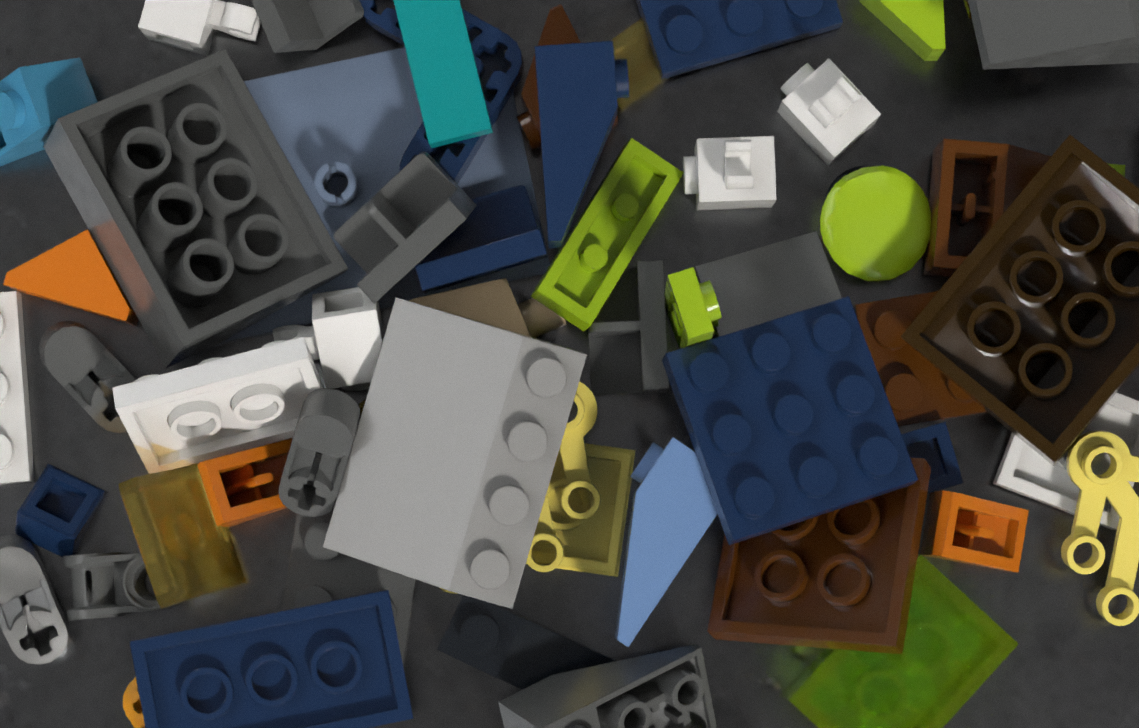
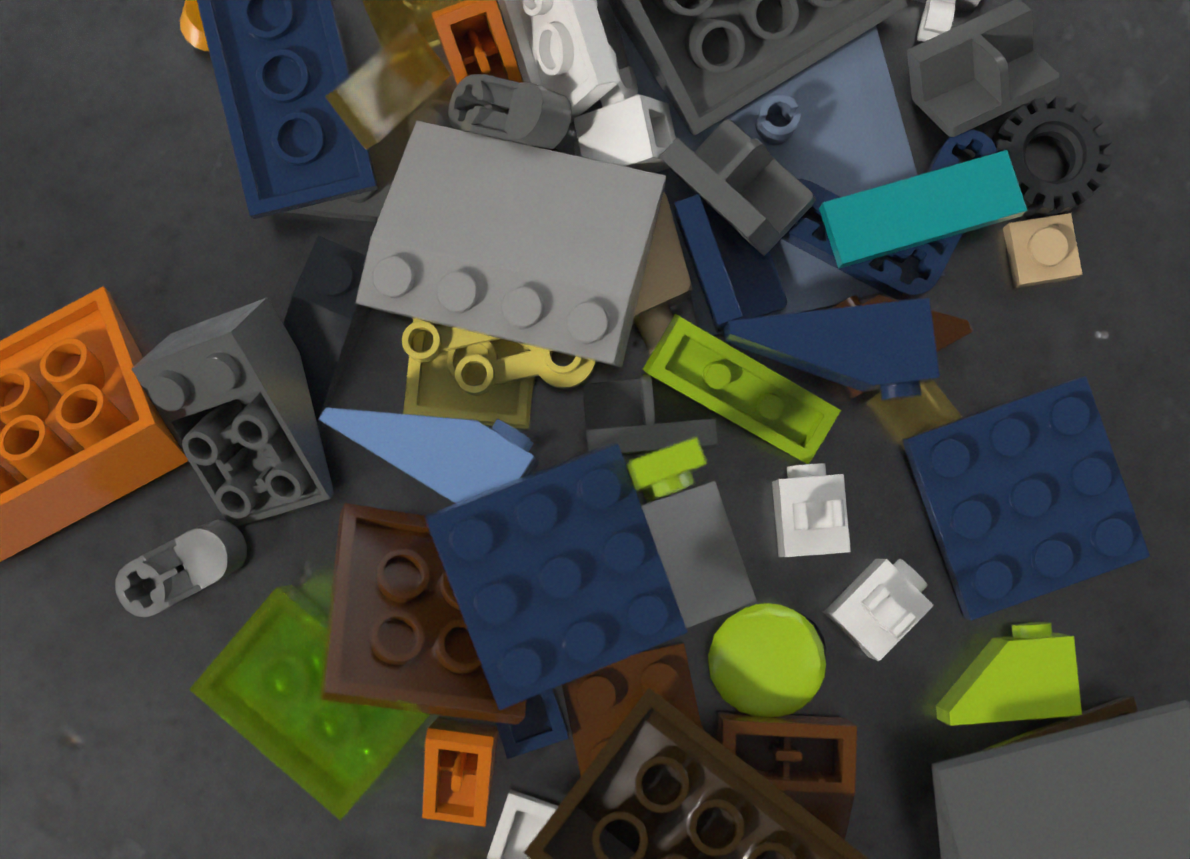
camera: 90 degrees right, 0 degrees up
none -> clear yellow tile [325,23,451,149]

